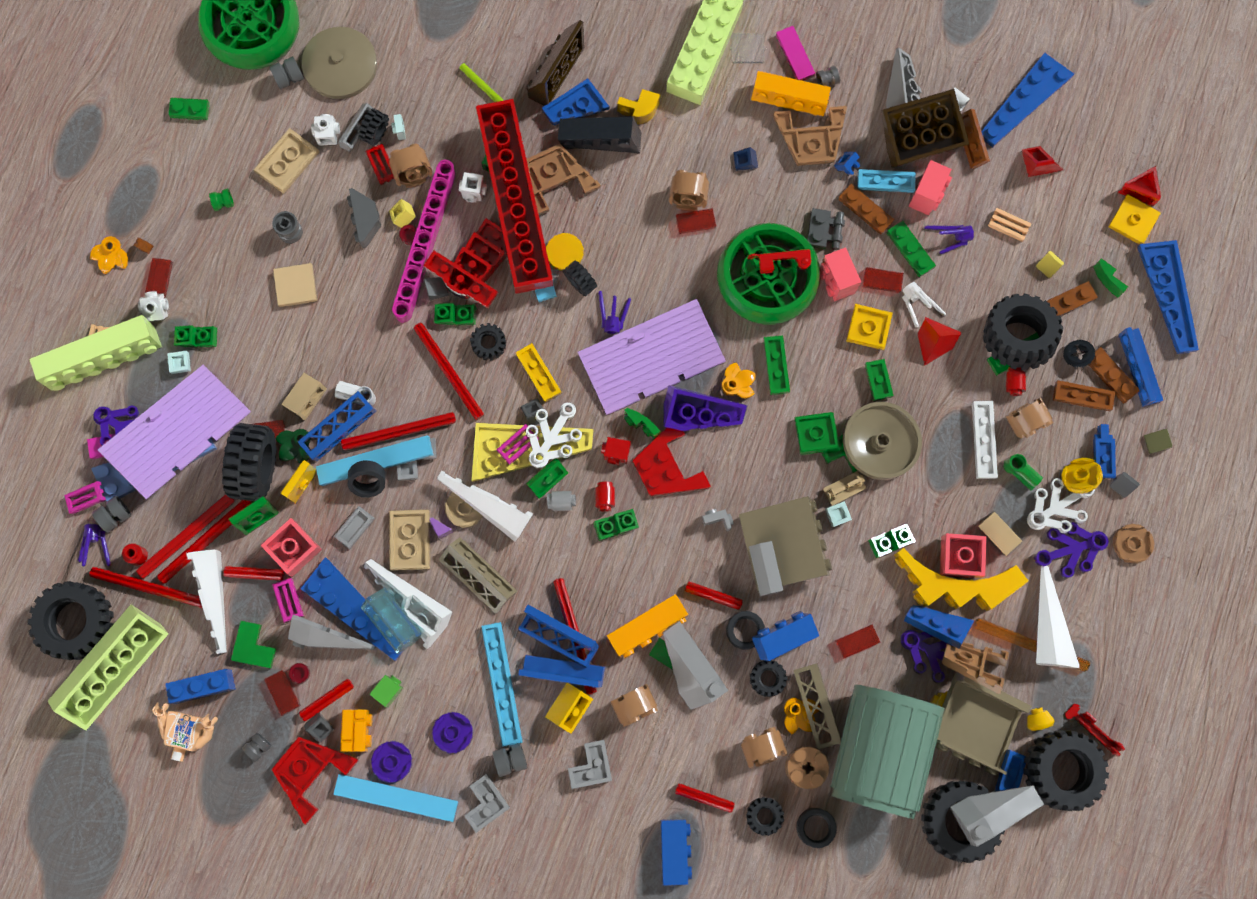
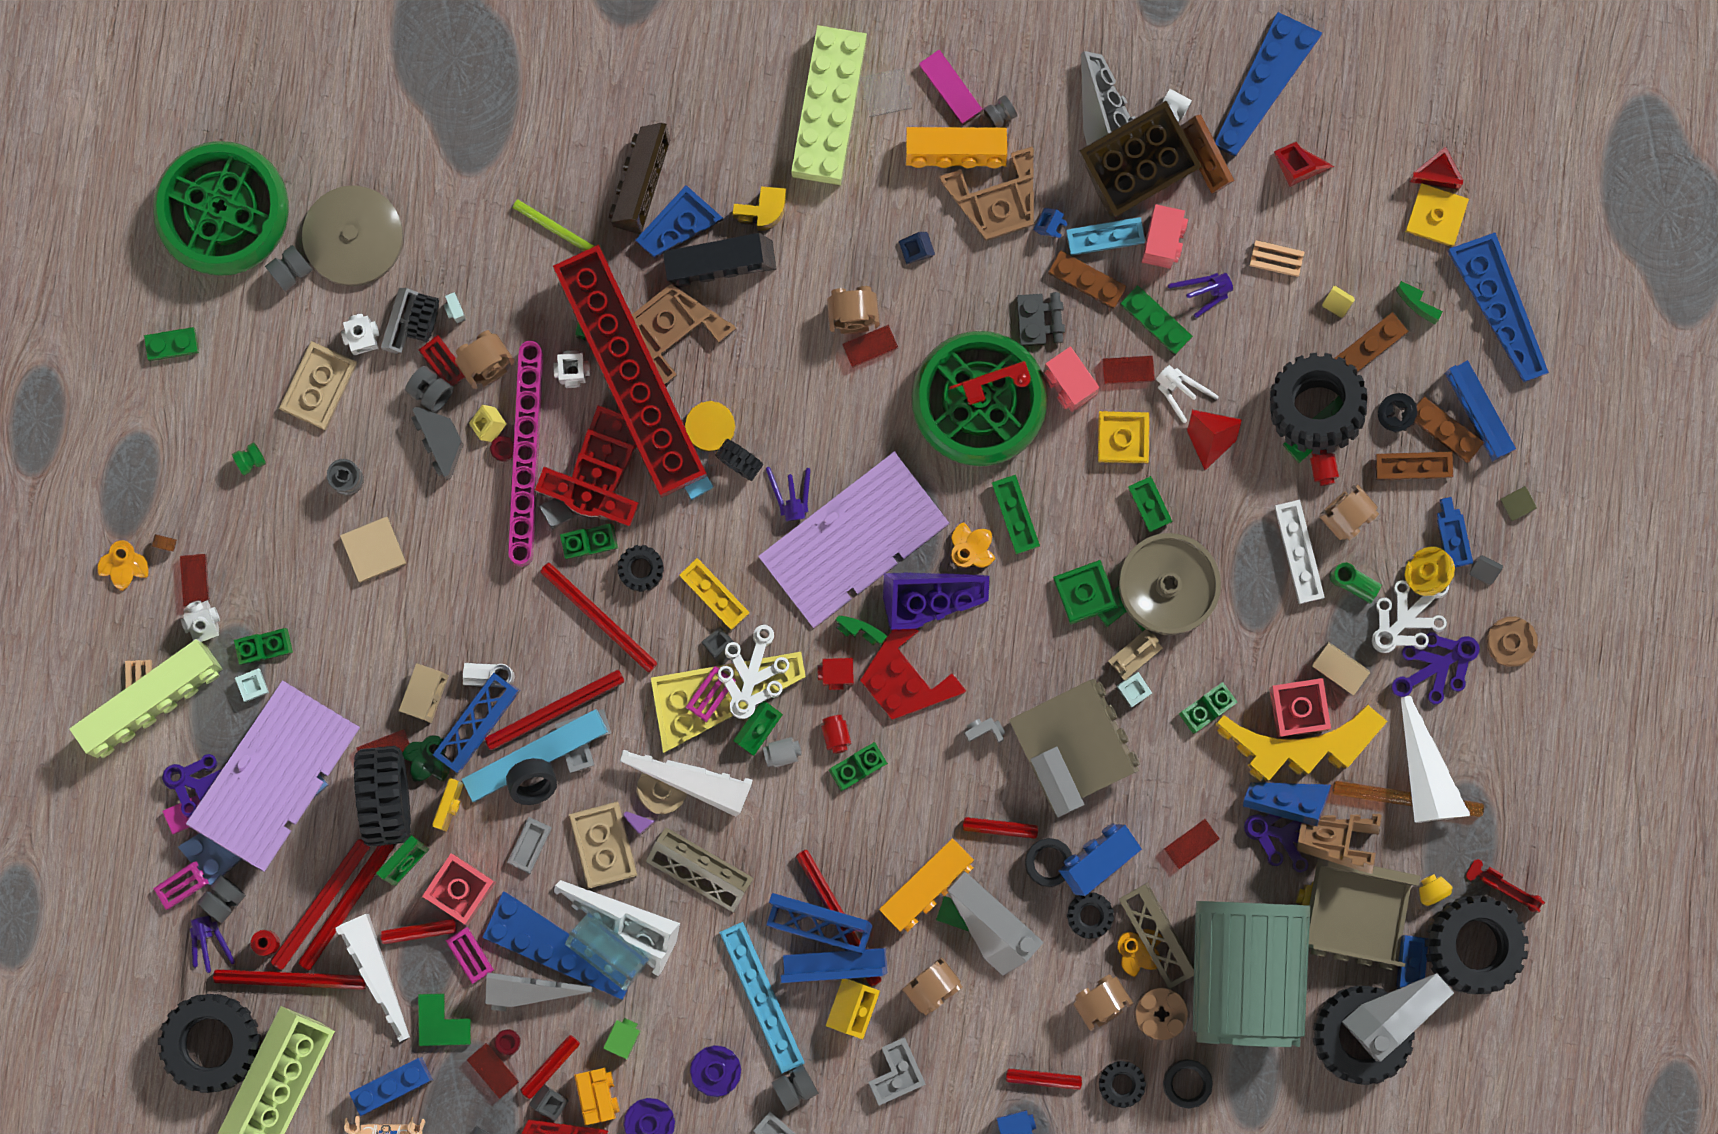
camera: 10 degrees left, 5 degrees up
none -> dark grey wheel [405,366,454,413]

